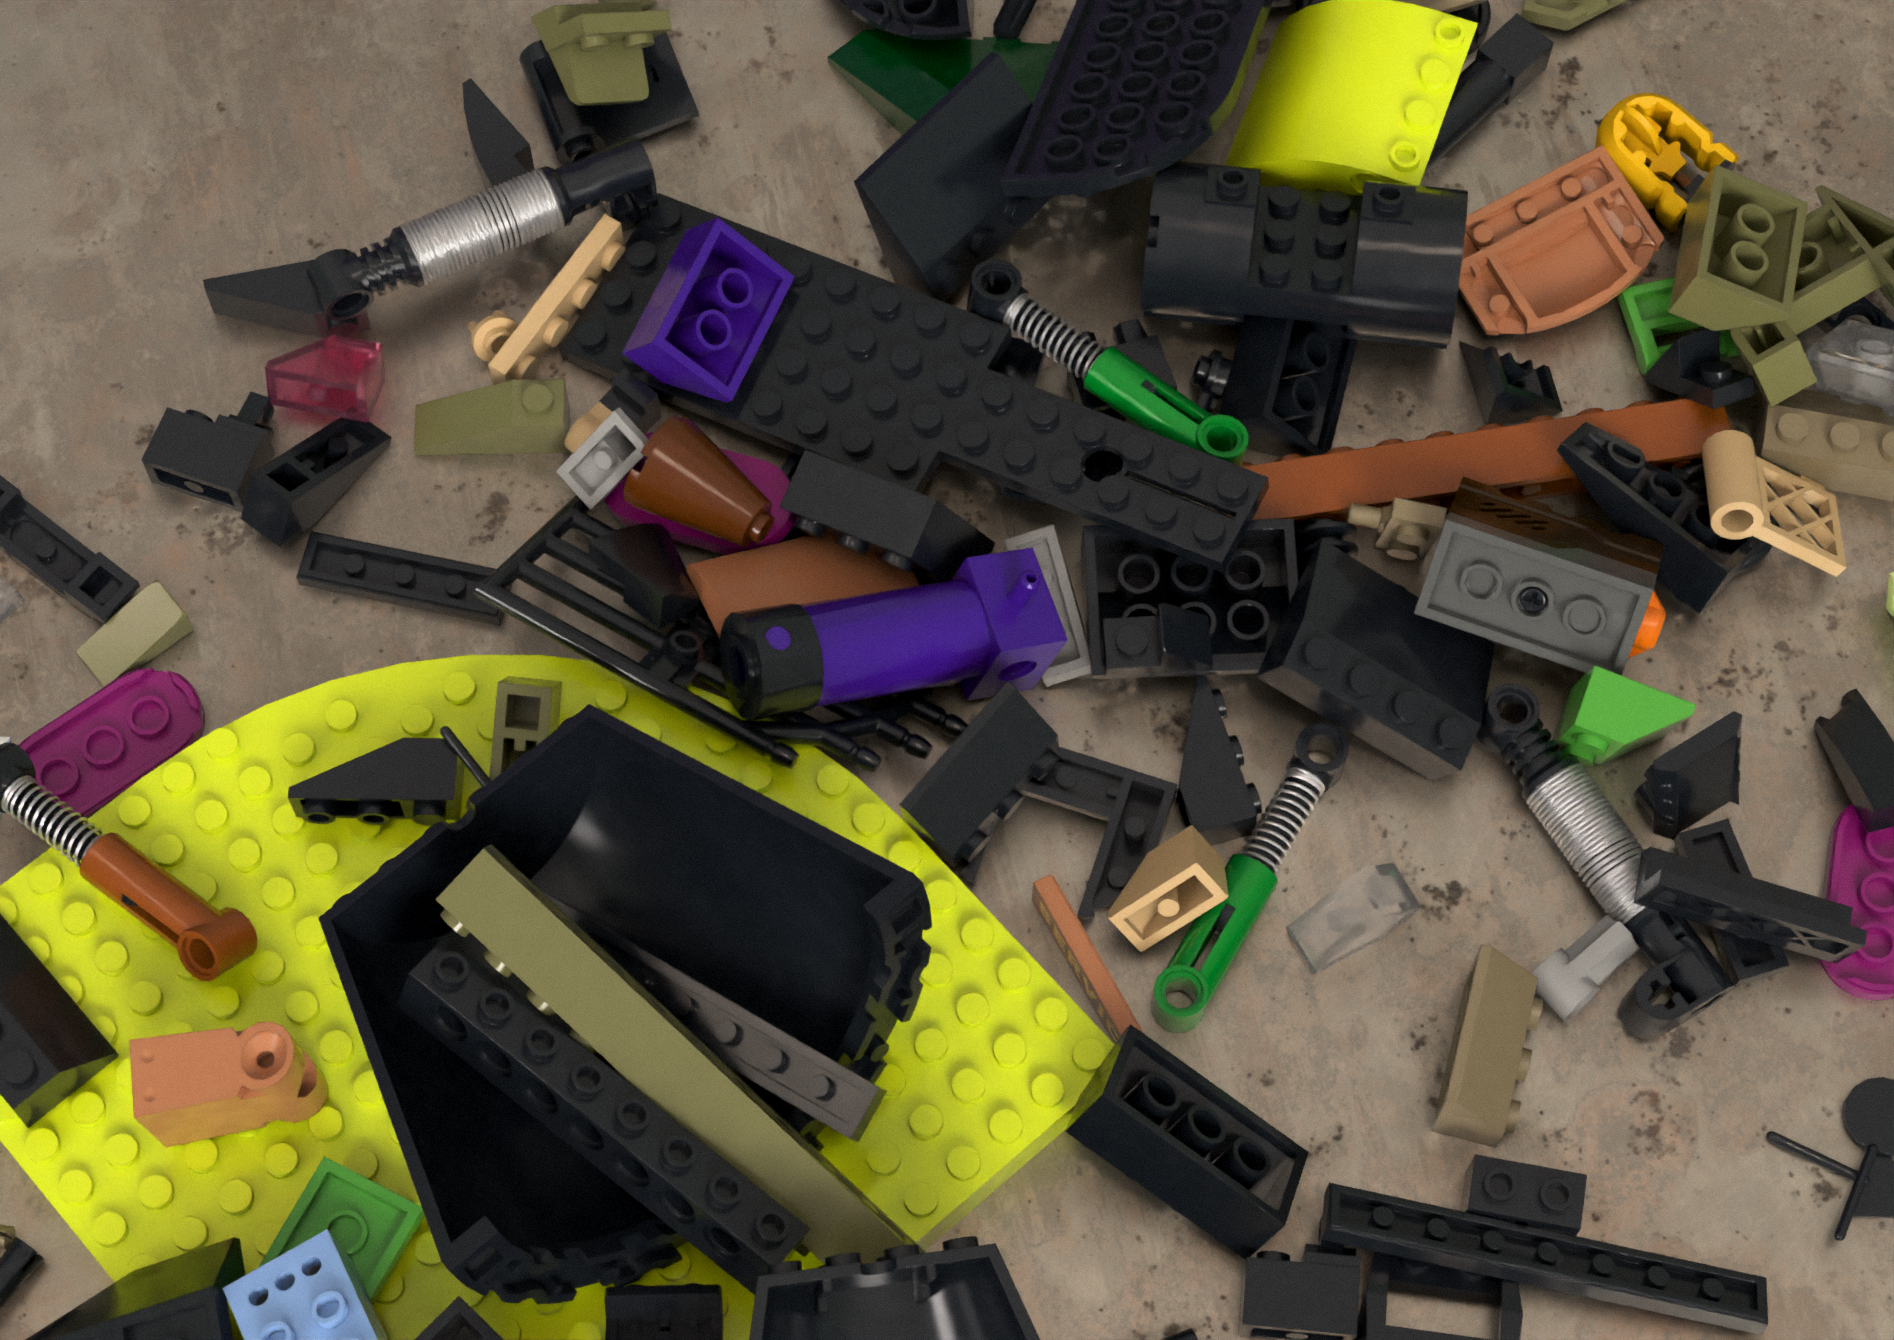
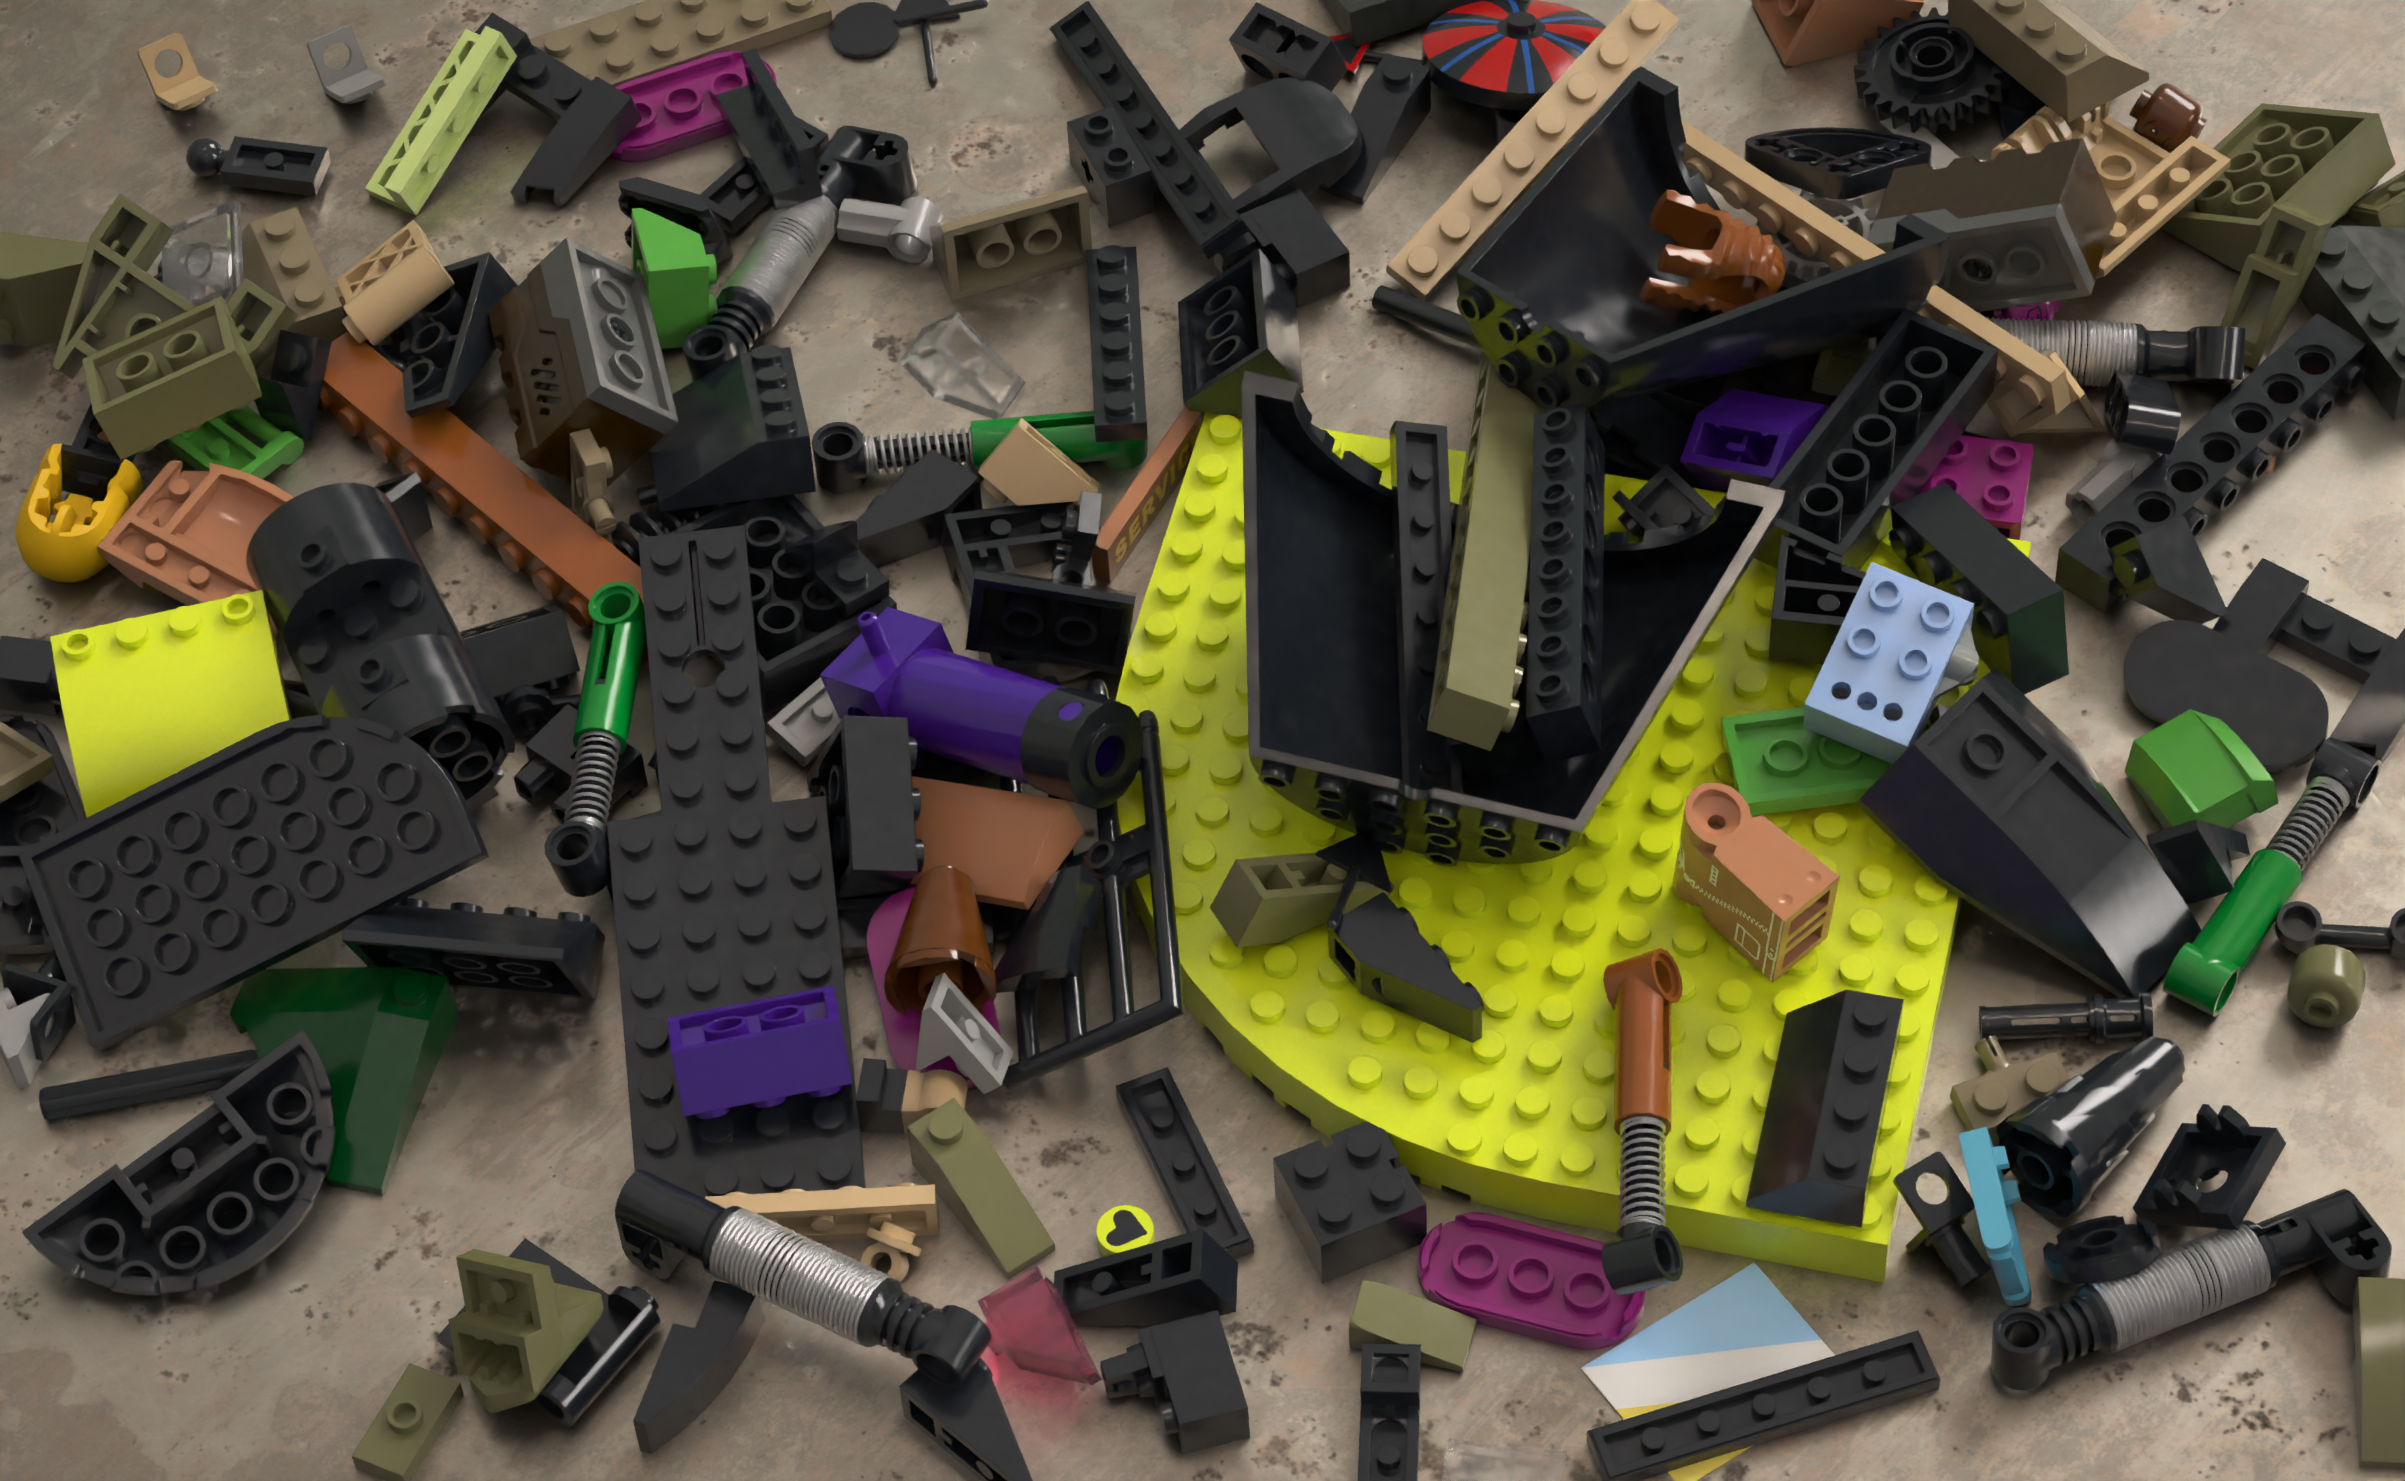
camera: 120 degrees left, 15 degrees down
none -> black plate [1051,491,1102,586]
none -> black plate [1086,245,1148,443]
none -> neon yellow tile [1096,1205,1155,1257]
none -> black piece [1273,1121,1427,1284]

